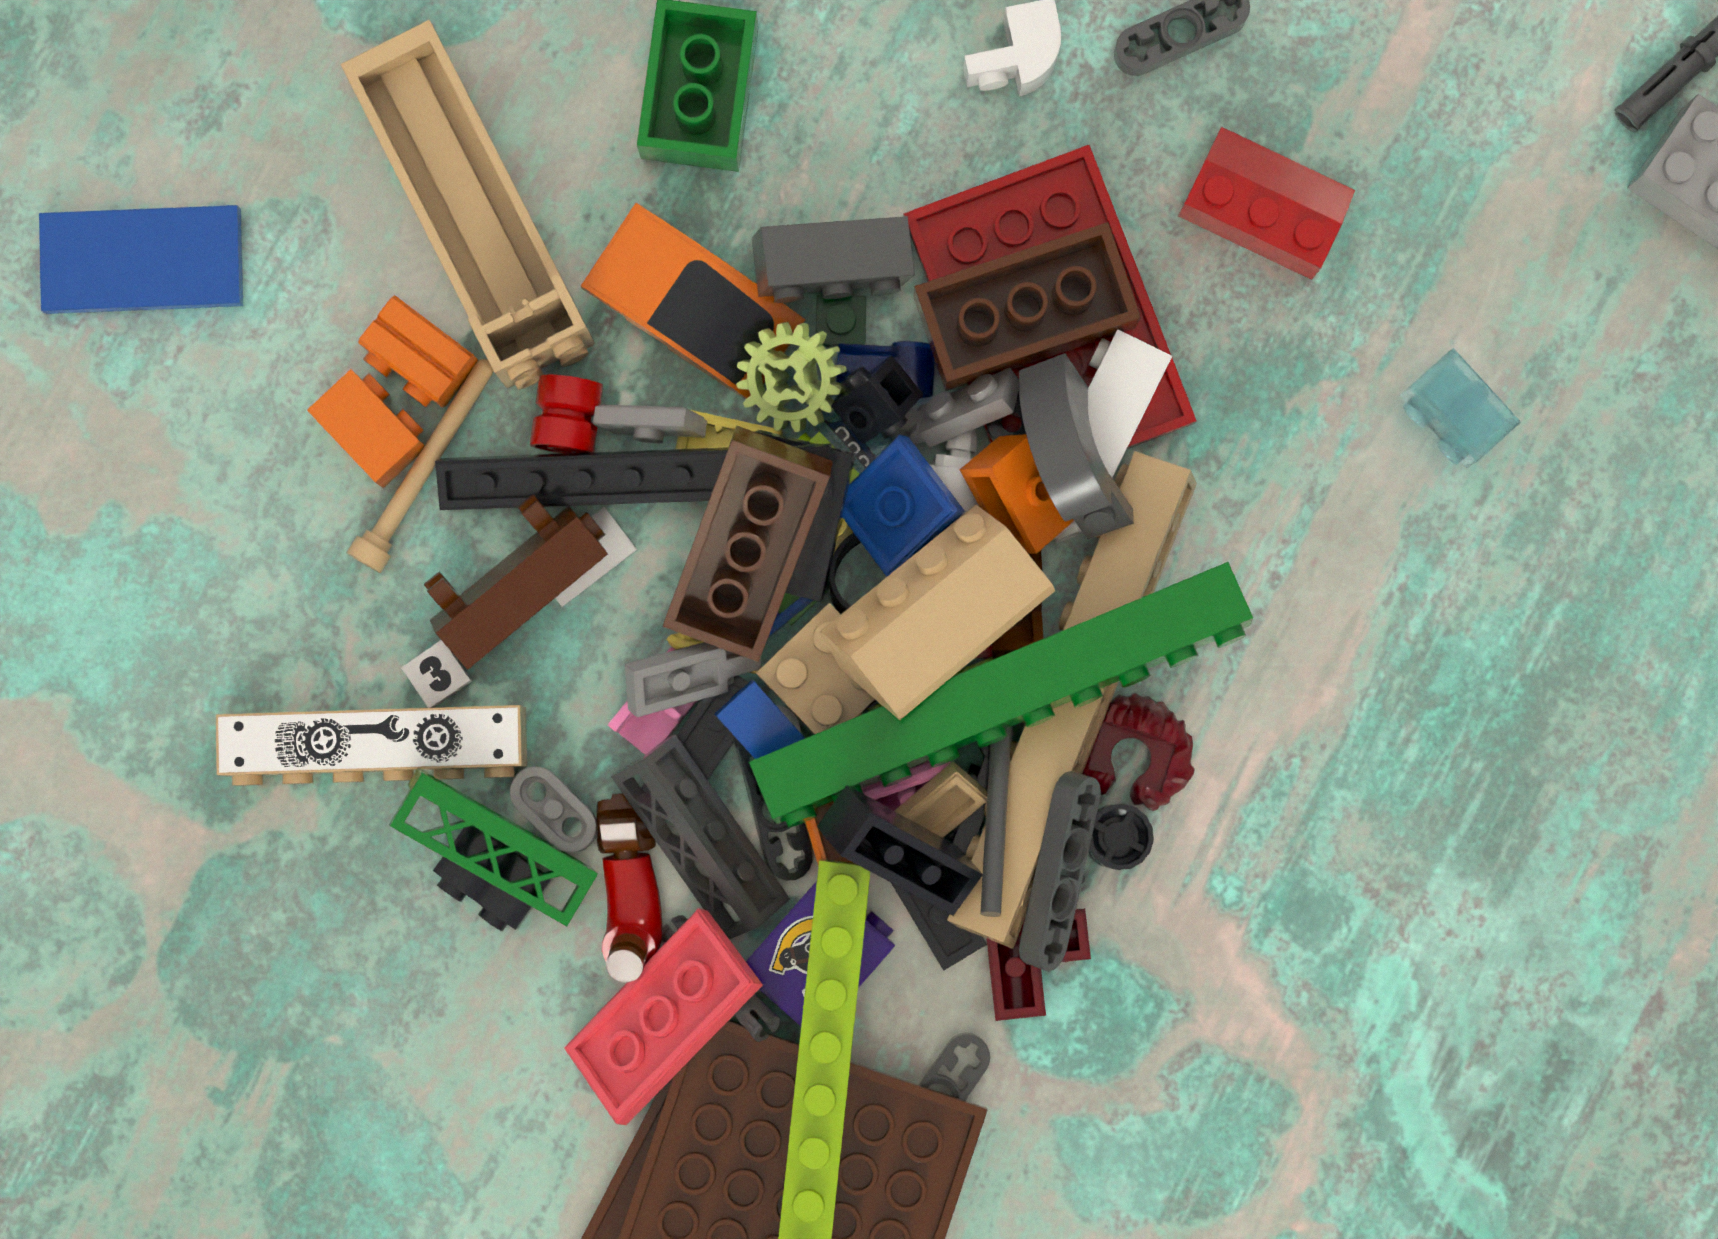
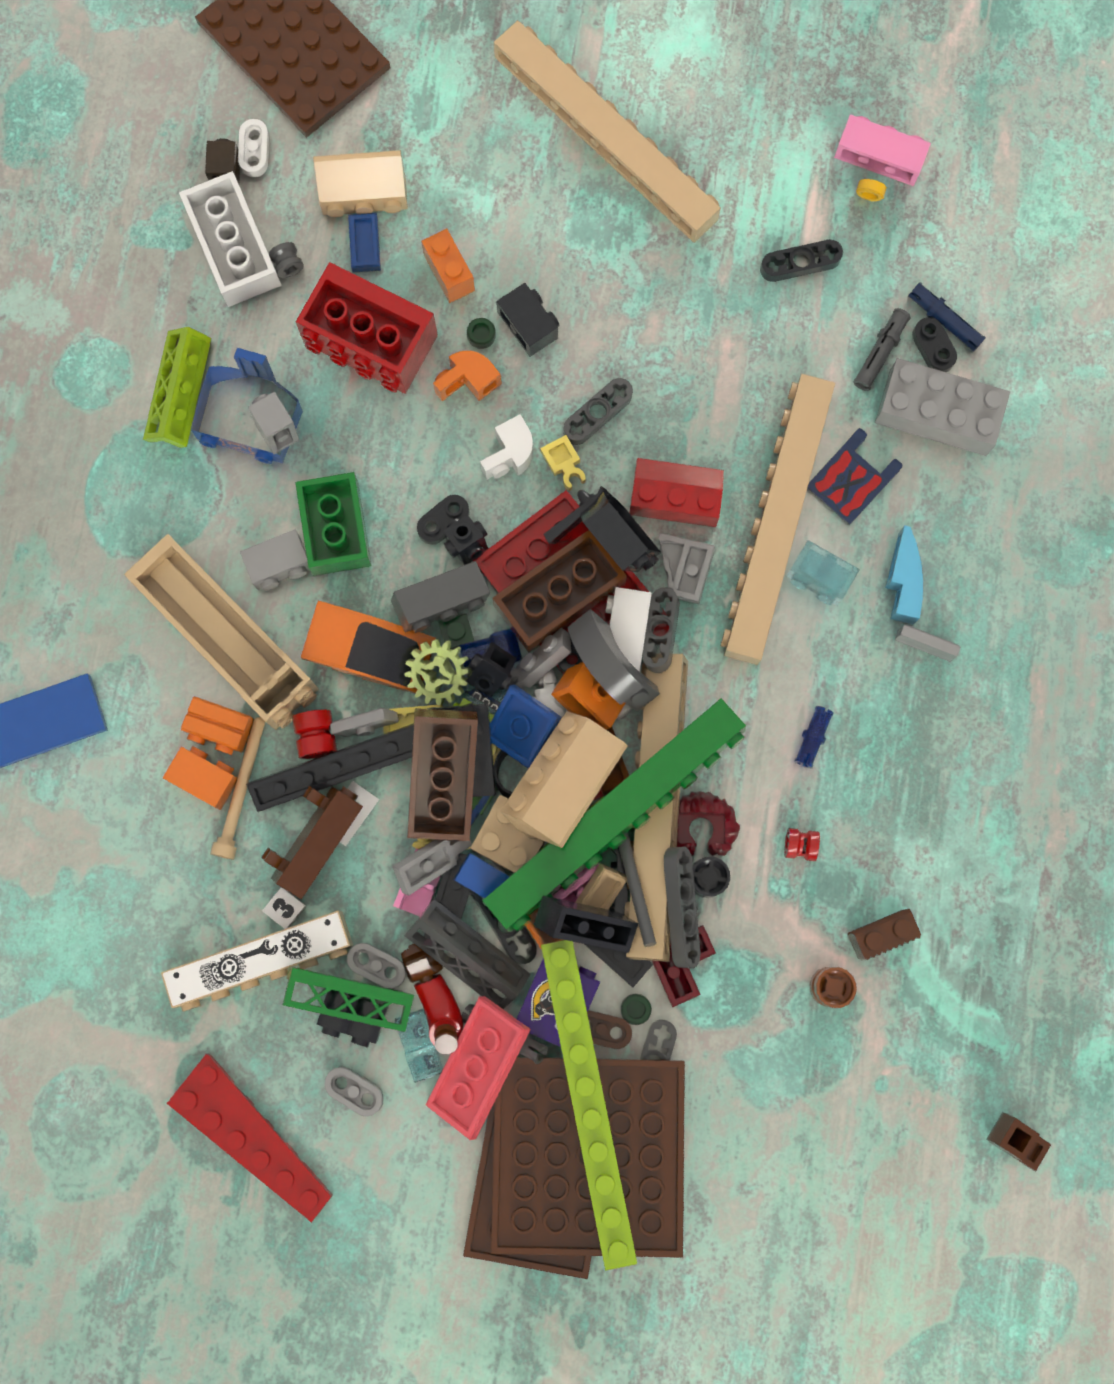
camera: 20 degrees left, 5 degrees down
none -> red wing [166,1053,333,1223]
none -> light grey brick [240,529,309,591]
none -> light grey plate [325,1067,383,1116]
none -> clear light blue slope [395,1009,443,1083]
none -> black plate [417,495,469,545]
none -> black brick [443,514,488,565]
none -> light yellow plate [540,435,586,491]
none -> black piece [543,486,661,573]
none -> reddish brown plate [587,1010,632,1049]
none -> dark green tile [620,994,652,1025]
none -> dark grey beam [642,587,680,673]
none -> light grey wing [659,533,715,604]
none -> tan brick [720,373,835,665]
none -> red wheel [784,828,820,861]
none -> clear blue pin [794,706,834,769]
none -> flag [807,428,903,525]
none -> dark orange wheel [810,967,857,1008]
none -> reddish brown brick [847,909,921,960]
none -> medium azure slope [885,525,923,625]
none -> light grey tile [895,625,961,662]

